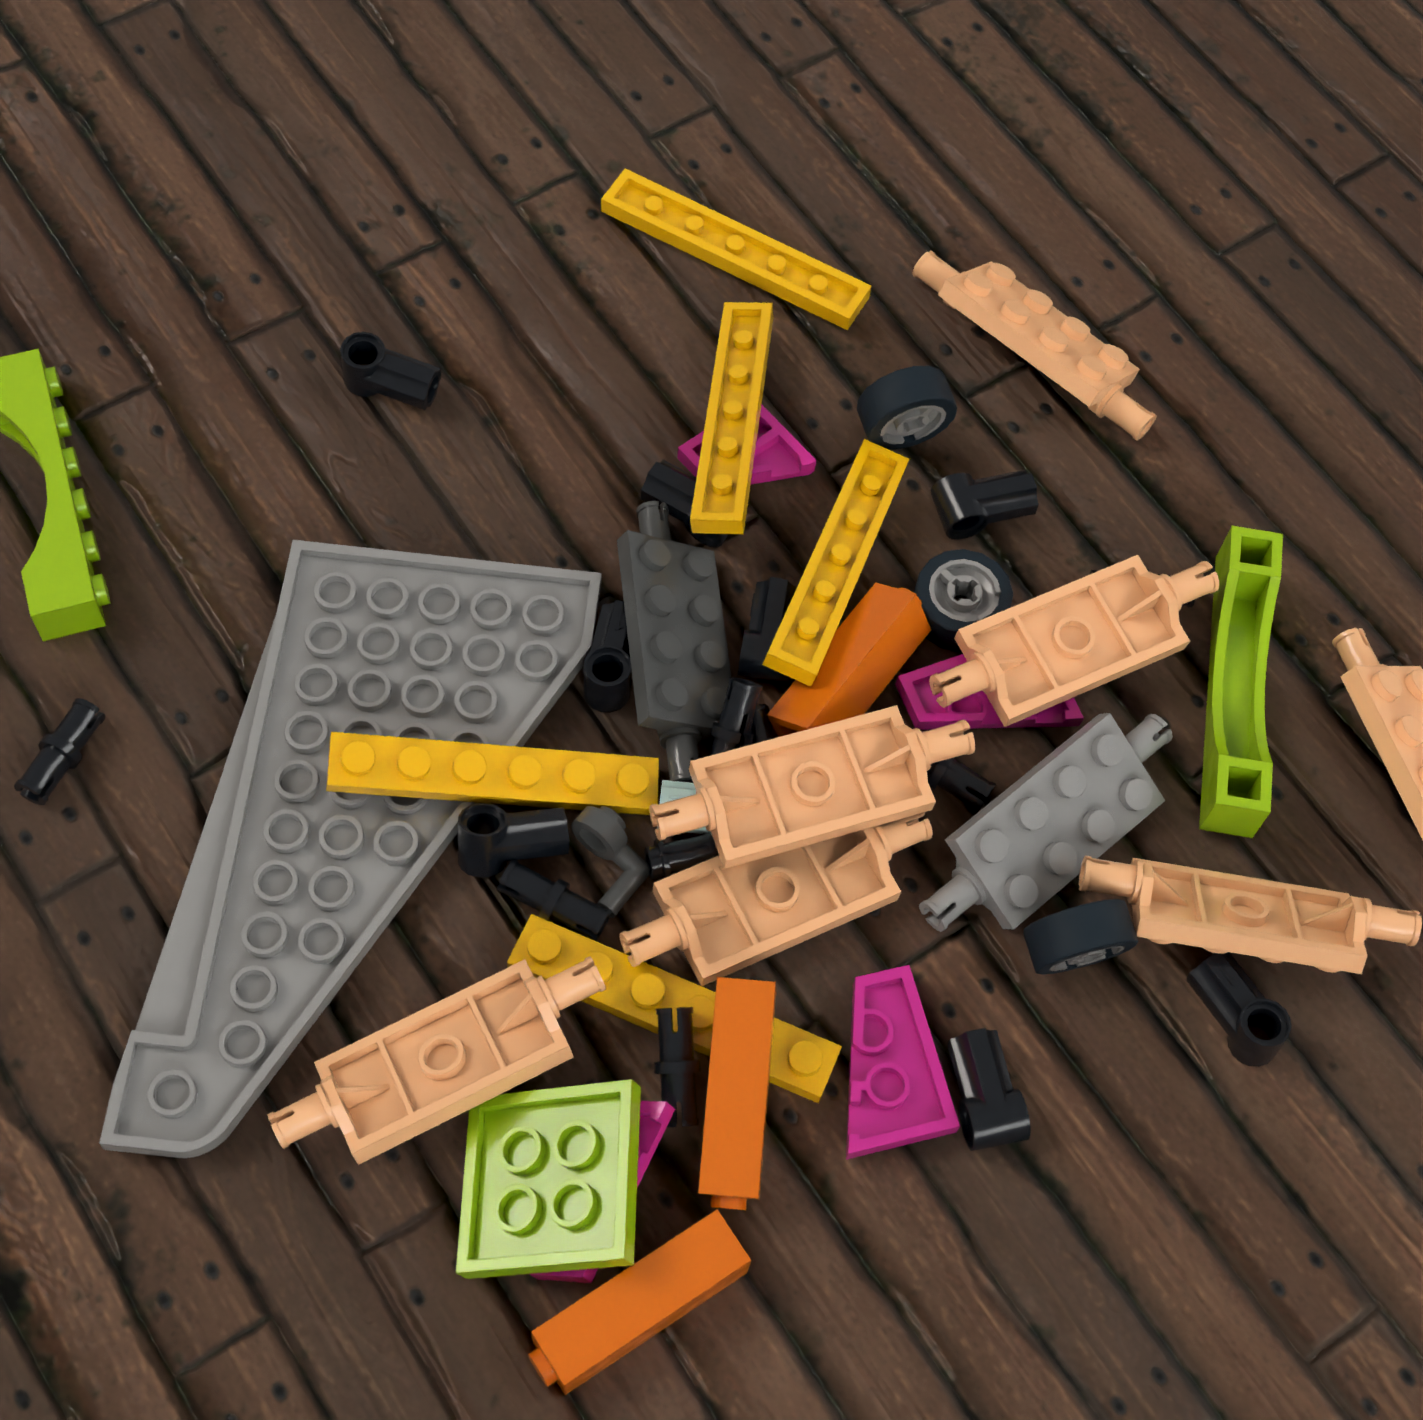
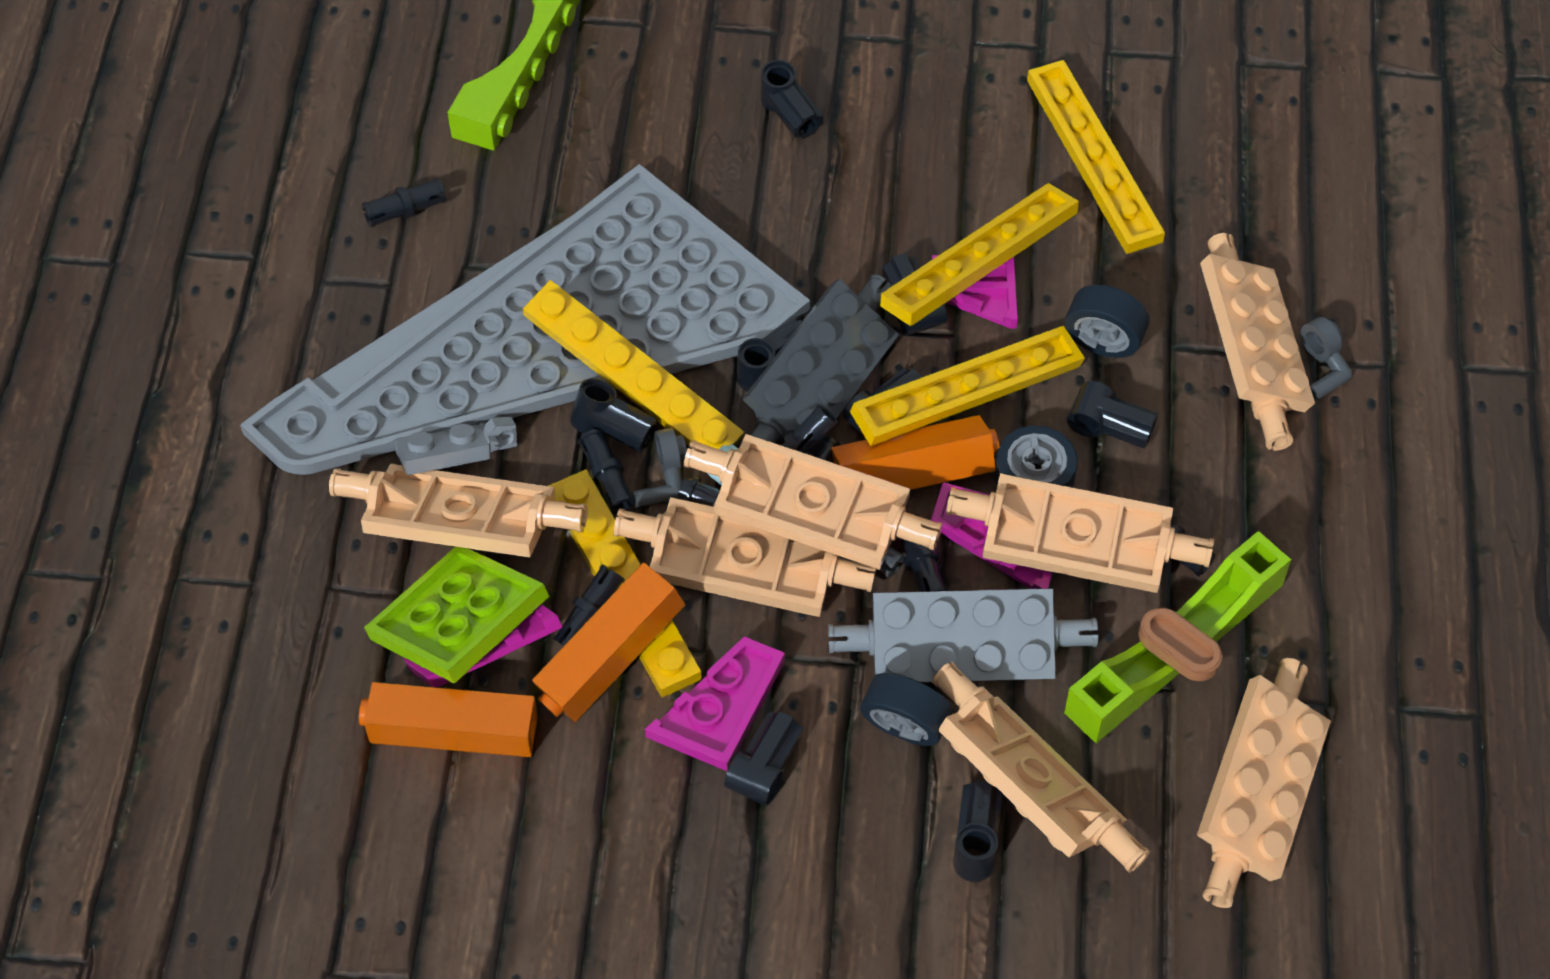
camera: 45 degrees right, 5 degrees down
none -> light grey hinge [395,417,517,475]
none -> nougat tile [1139,608,1222,681]
none -> dark grey plate [1300,317,1352,400]

